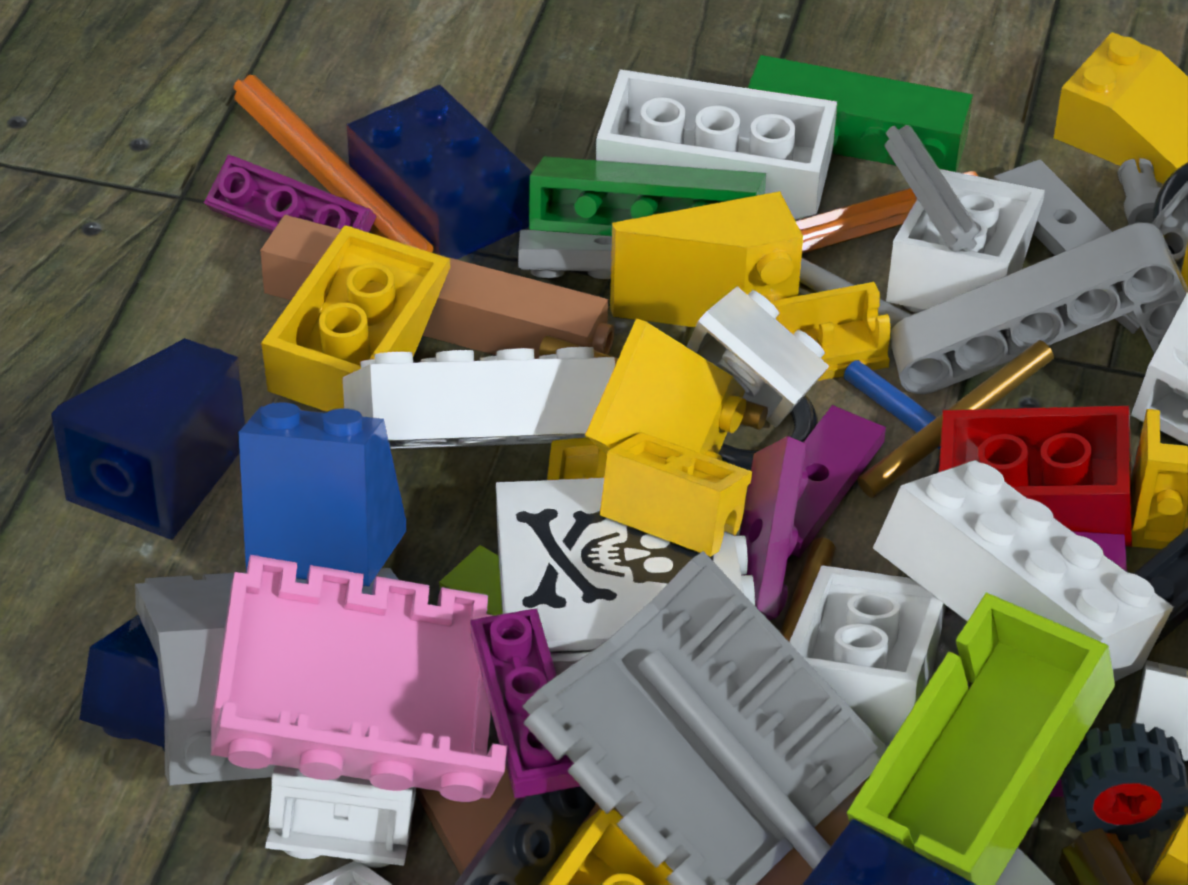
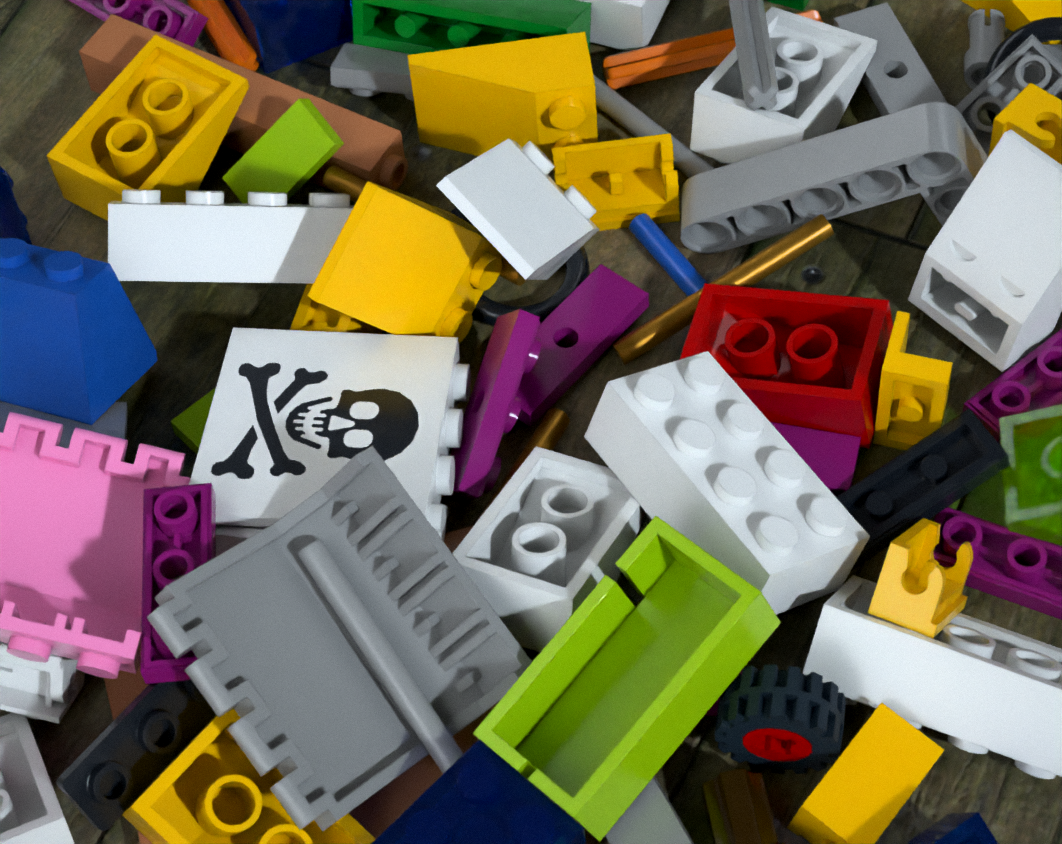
camera: 15 degrees right, 10 degrees up
yellow hinge [600,432,752,557] -> none
none -> lime tile [222,98,344,203]

